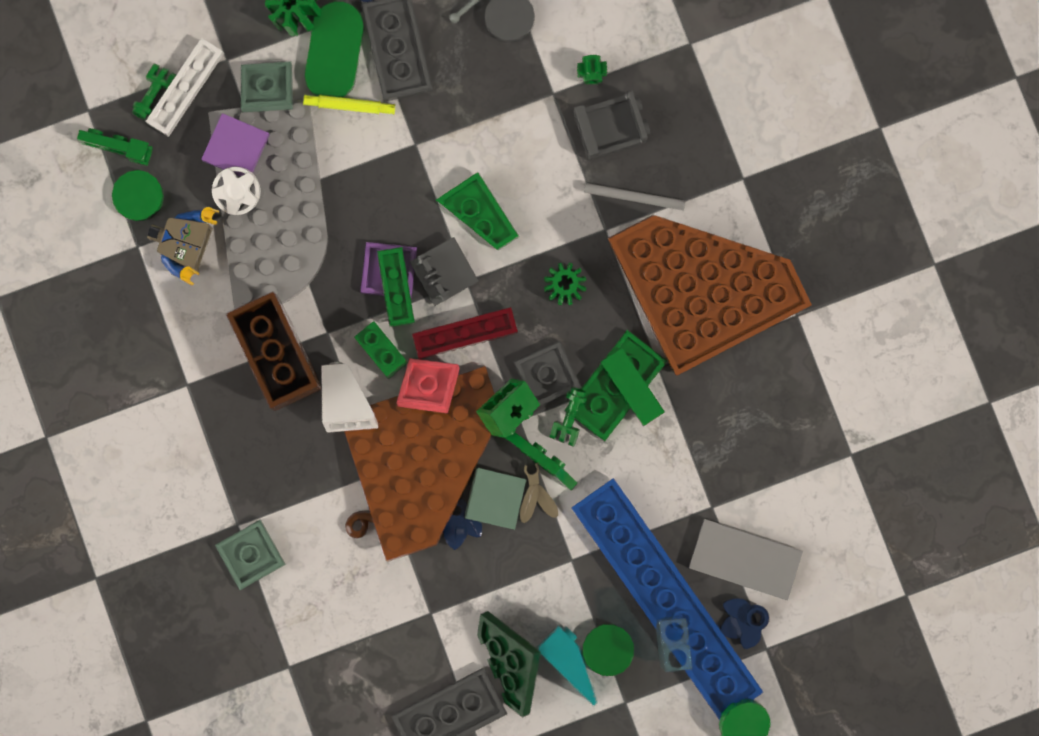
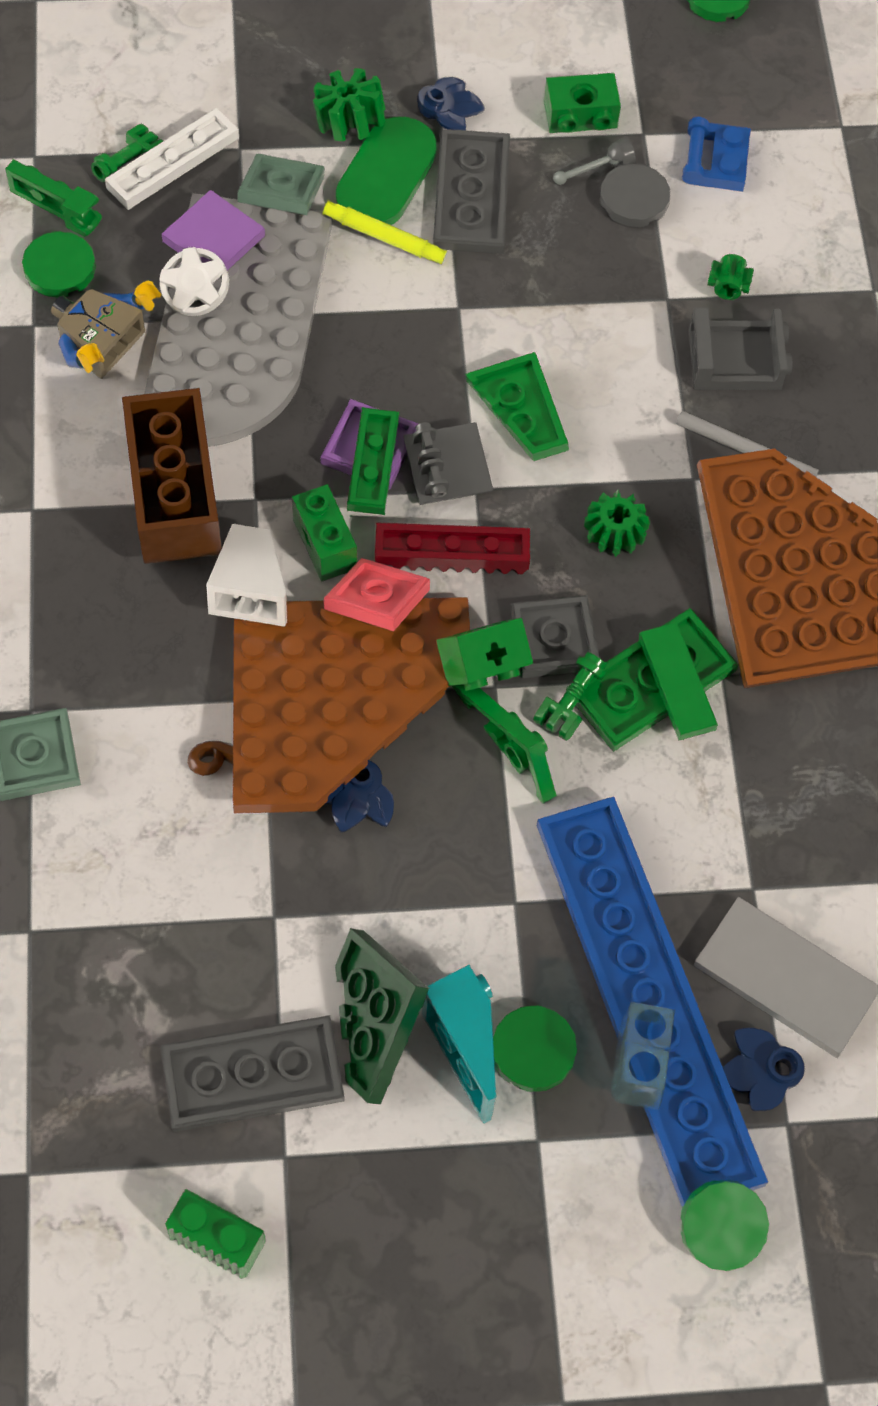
camera: 15 degrees right, 20 degrees down
sand green tile [464,468,526,530] -> none
dark tan piece [520,463,558,523] -> none

